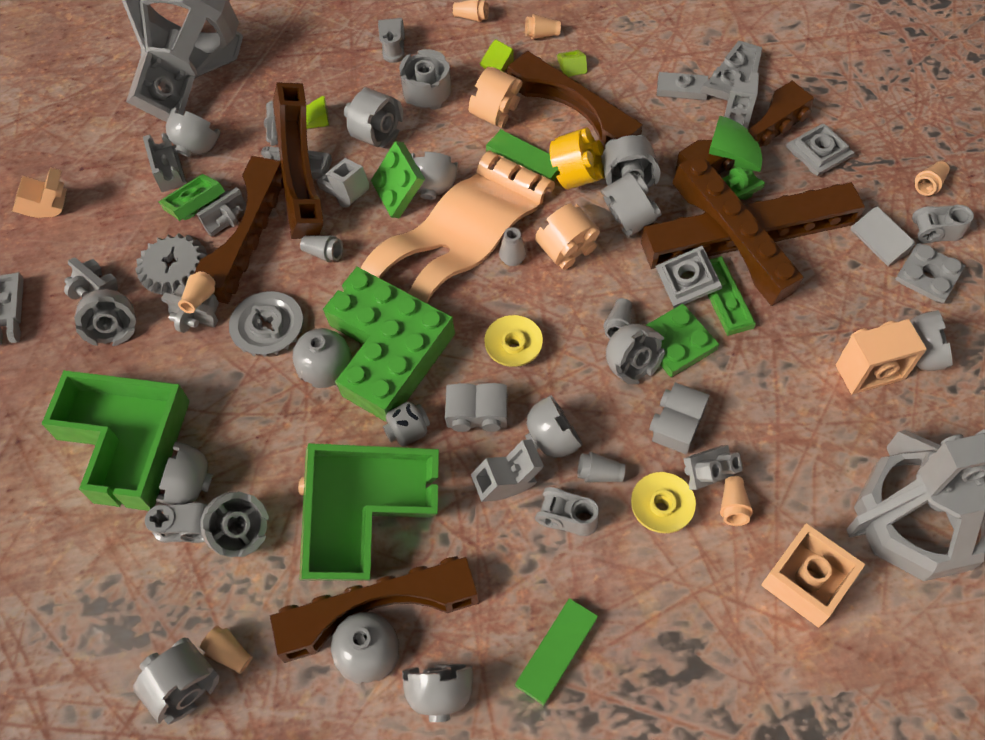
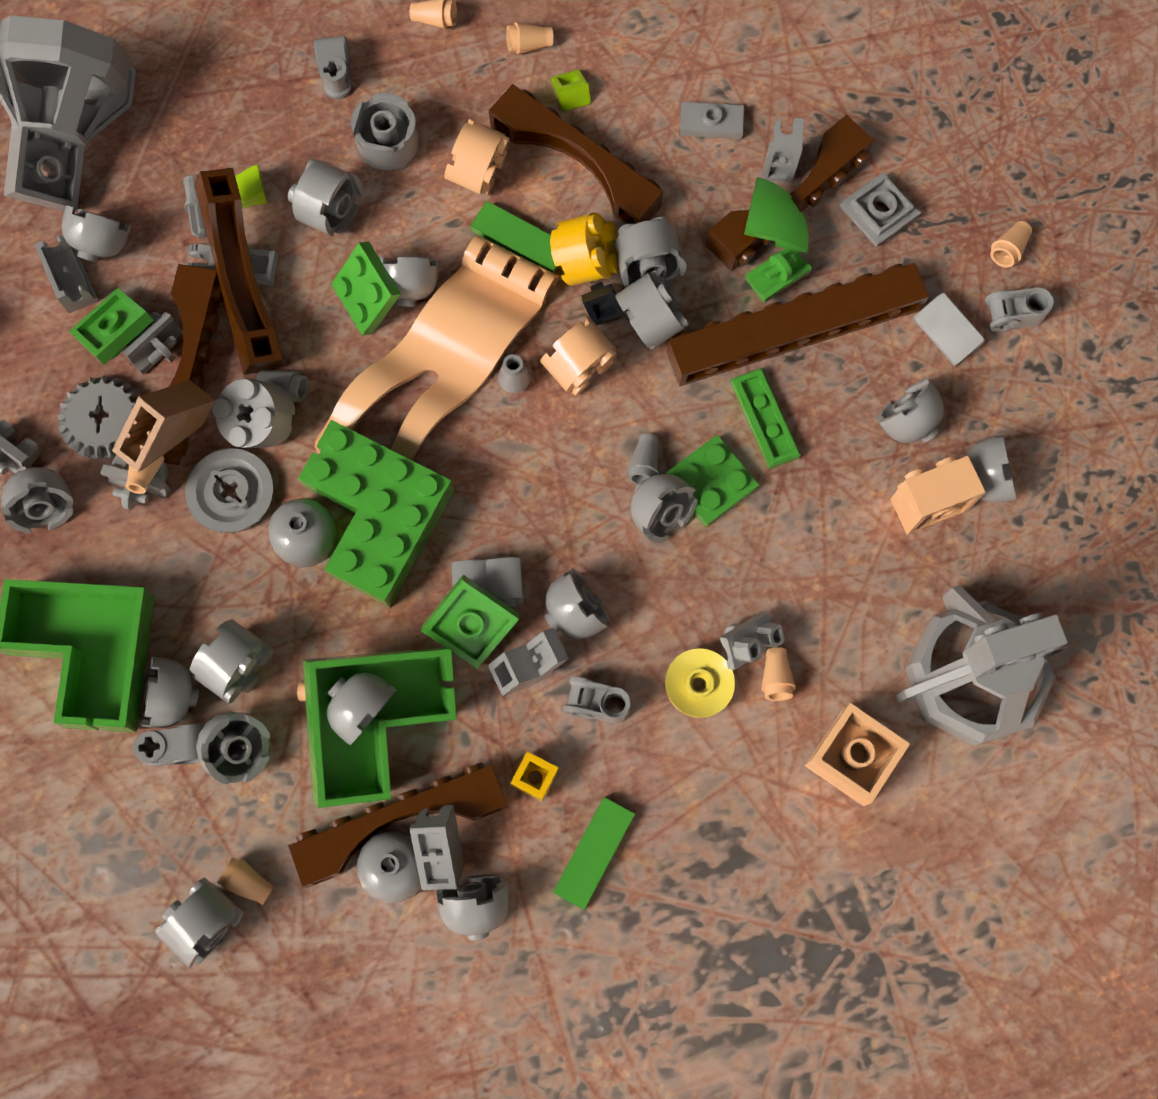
camera: 10 degrees left, 15 degrees up
light grey brick [317,158,369,208] -> none
light grey head [383,402,430,446] -> none
lime slope [480,39,514,72] -> none
light yellow dish [484,315,543,367] -> none
light grey cone [577,452,625,482] -> none
light grey brick [649,382,710,455] -> none
light grey piece [655,246,722,308] -> none
reddish brown arch [672,153,804,306] -> none
light grey wing [700,41,762,101] -> none
light grey piece [895,243,966,303] -> none
none -> medium nougat slope [112,380,215,472]
none -> light grey brick [190,619,273,704]
none -> light grey brick [212,379,295,448]
none -> light grey cylinder [327,672,397,745]
none -> light grey hinge [409,805,465,890]
none -> bright green plate [421,575,519,669]
none -> yellow plate [510,752,559,802]
none -> black tile [581,282,625,325]
none -> light grey cylinder [876,379,945,443]

